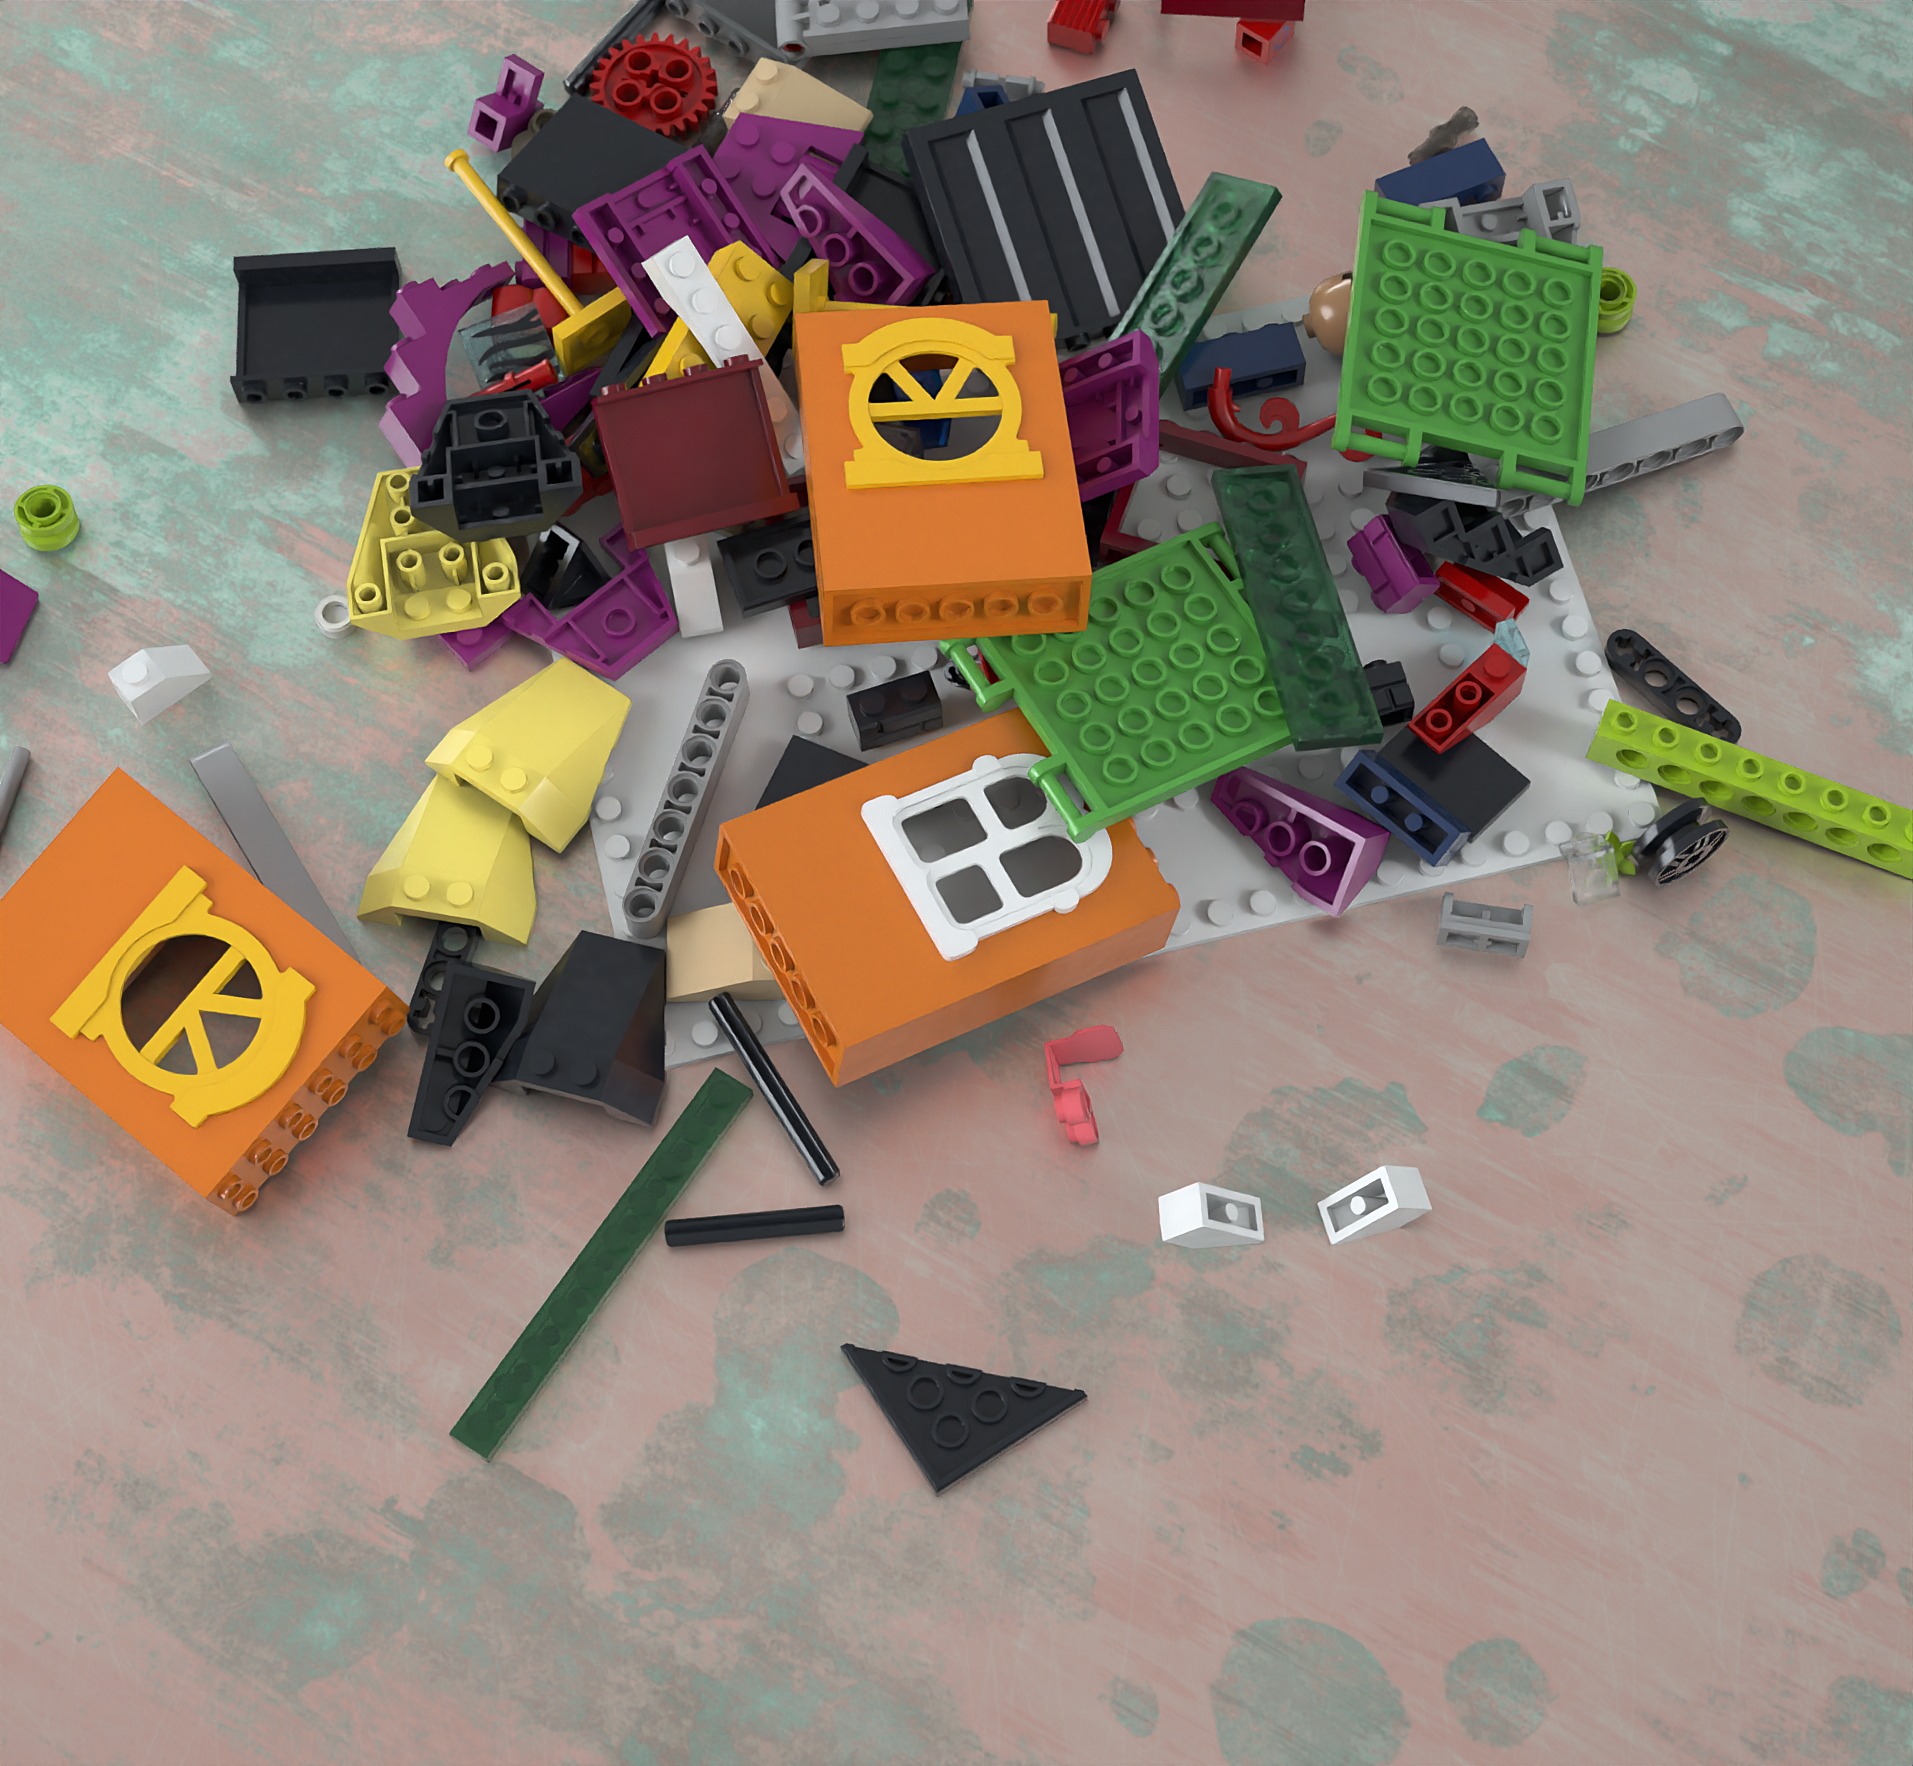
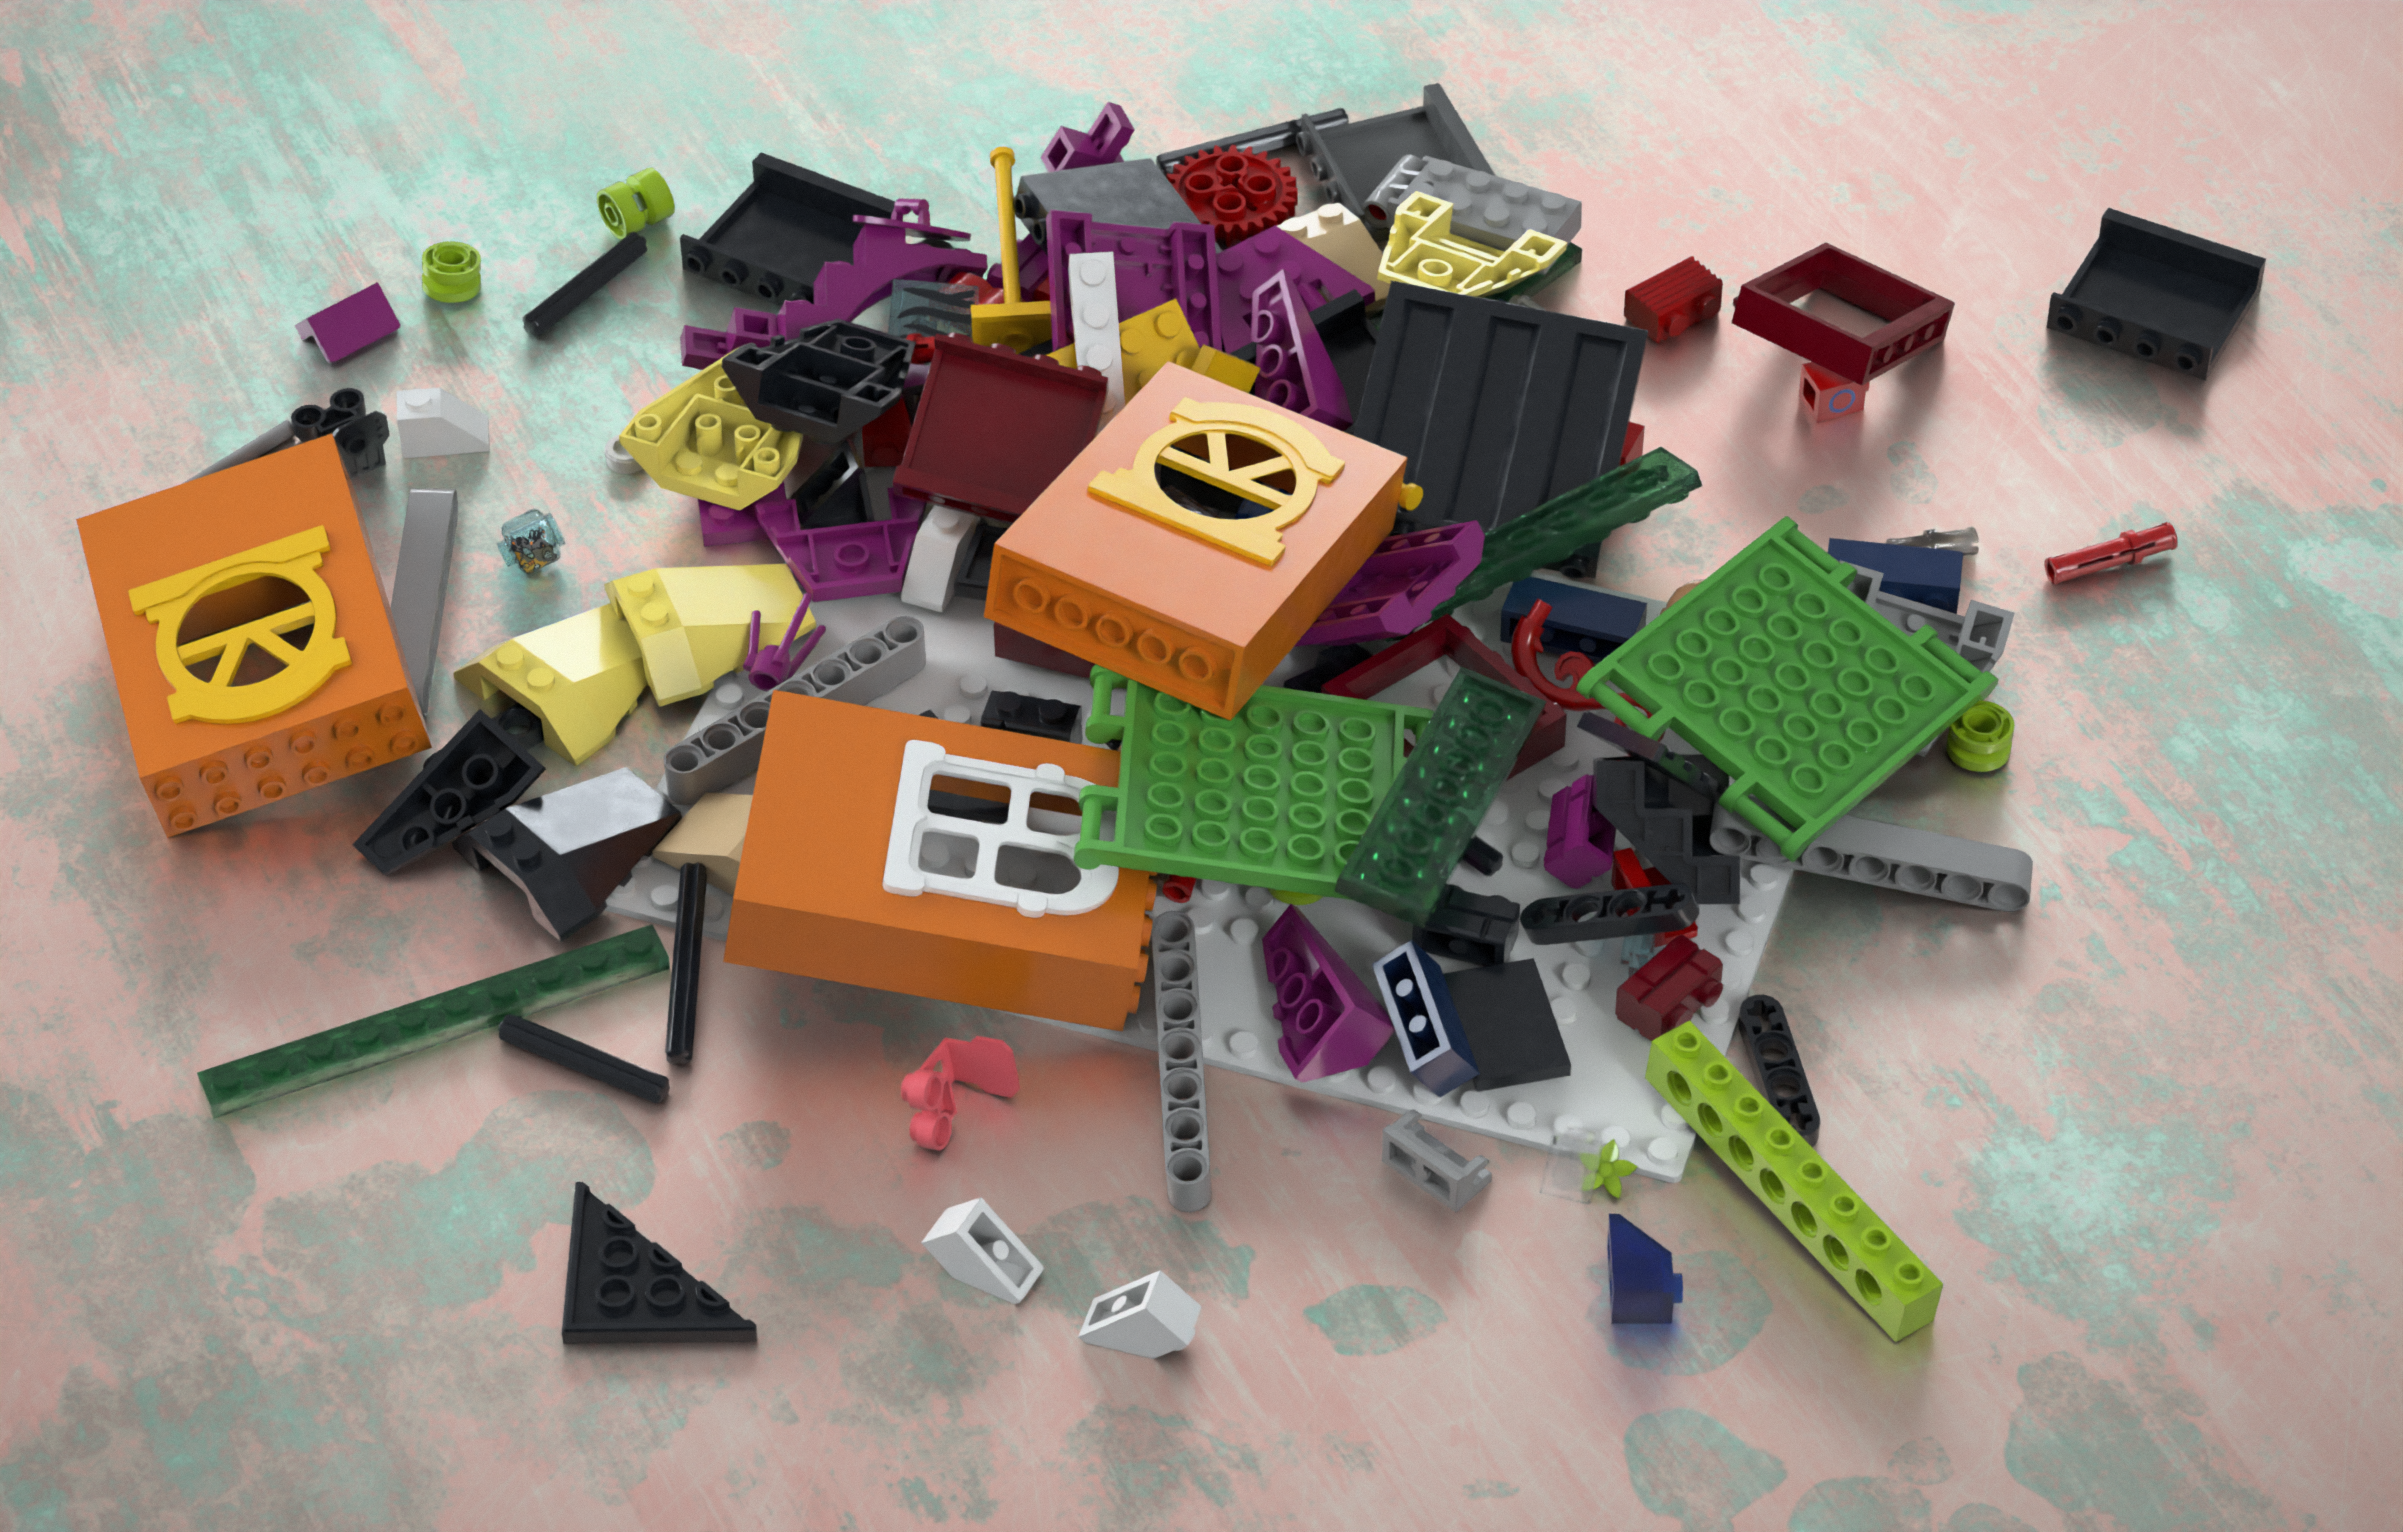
camera: 30 degrees right, 20 degrees down
red slope [1407,643,1527,755] -> none
black wheel [1630,797,1730,887] -> none
none -> black piece [291,388,390,479]
none -> clear light blue head [497,508,566,574]
none -> black axle [522,232,647,337]
none -> lime wheel [596,167,675,239]
none -> magenta brick [680,307,778,370]
none -> magenta plant [743,593,826,692]
none -> magenta shield [853,198,971,242]
none -> light grey beam [1151,911,1212,1212]
none -> light yellow wedge [1377,191,1567,298]
none -> black beam [1520,884,1699,945]
none -> clear blue slope [1607,1213,1683,1324]
none -> dark red brick [1615,934,1723,1041]
none -> red pin [2044,522,2178,585]

